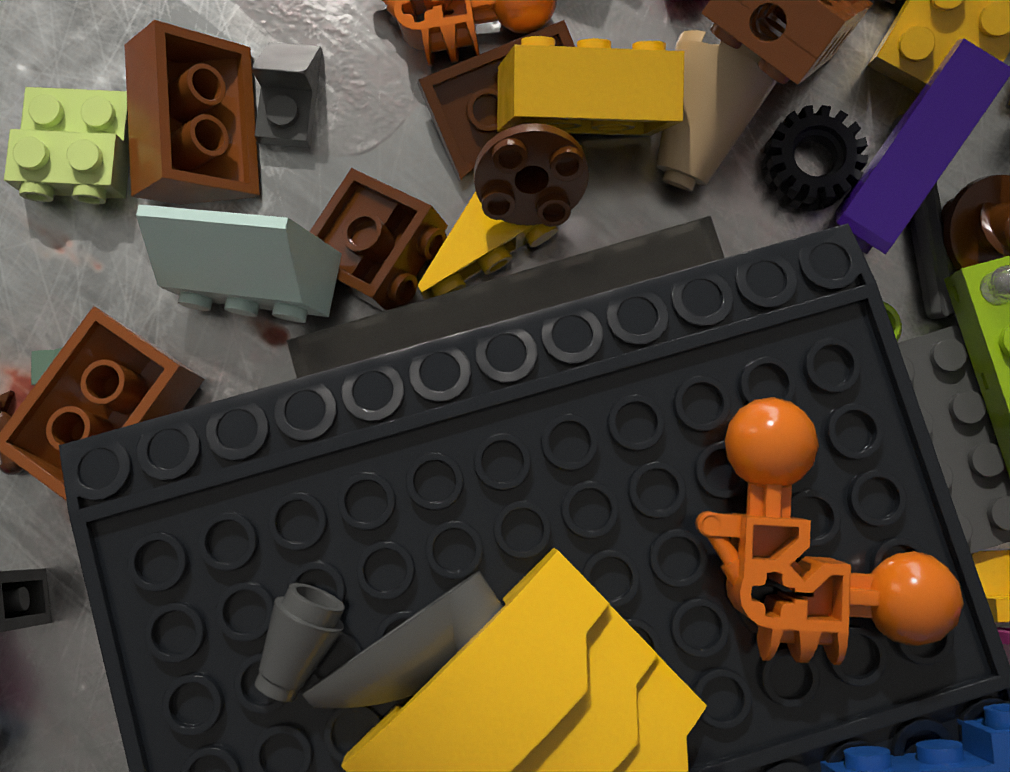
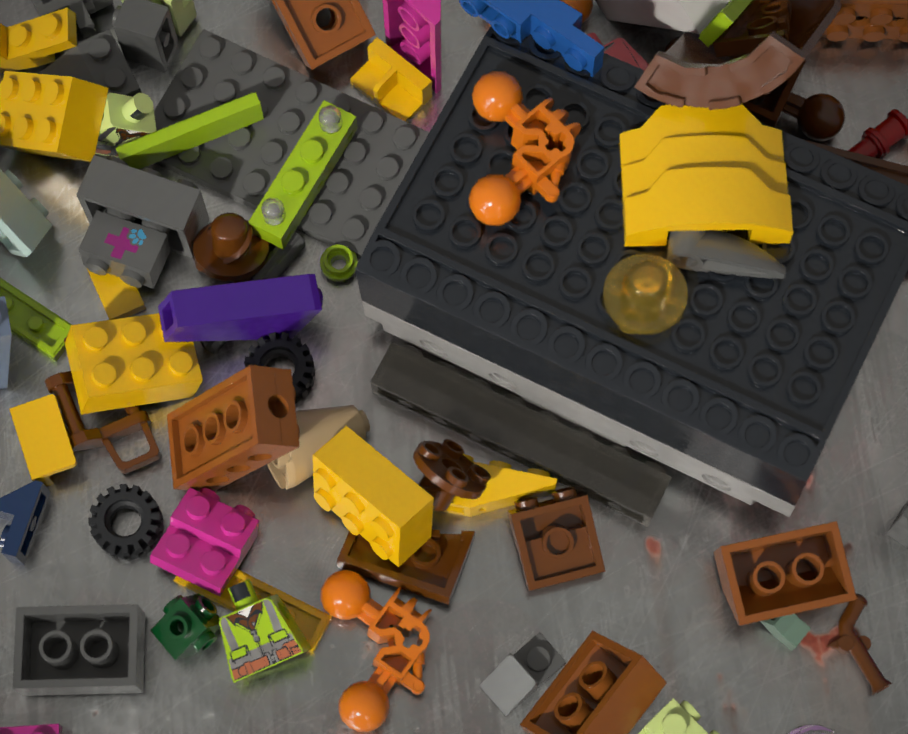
camera: 140 degrees left, 10 degrees down
light aqua slope [136,205,342,323] -> none
dark grey cone [254,583,345,702] -> none
none -> clear yellow plate [603,254,688,335]

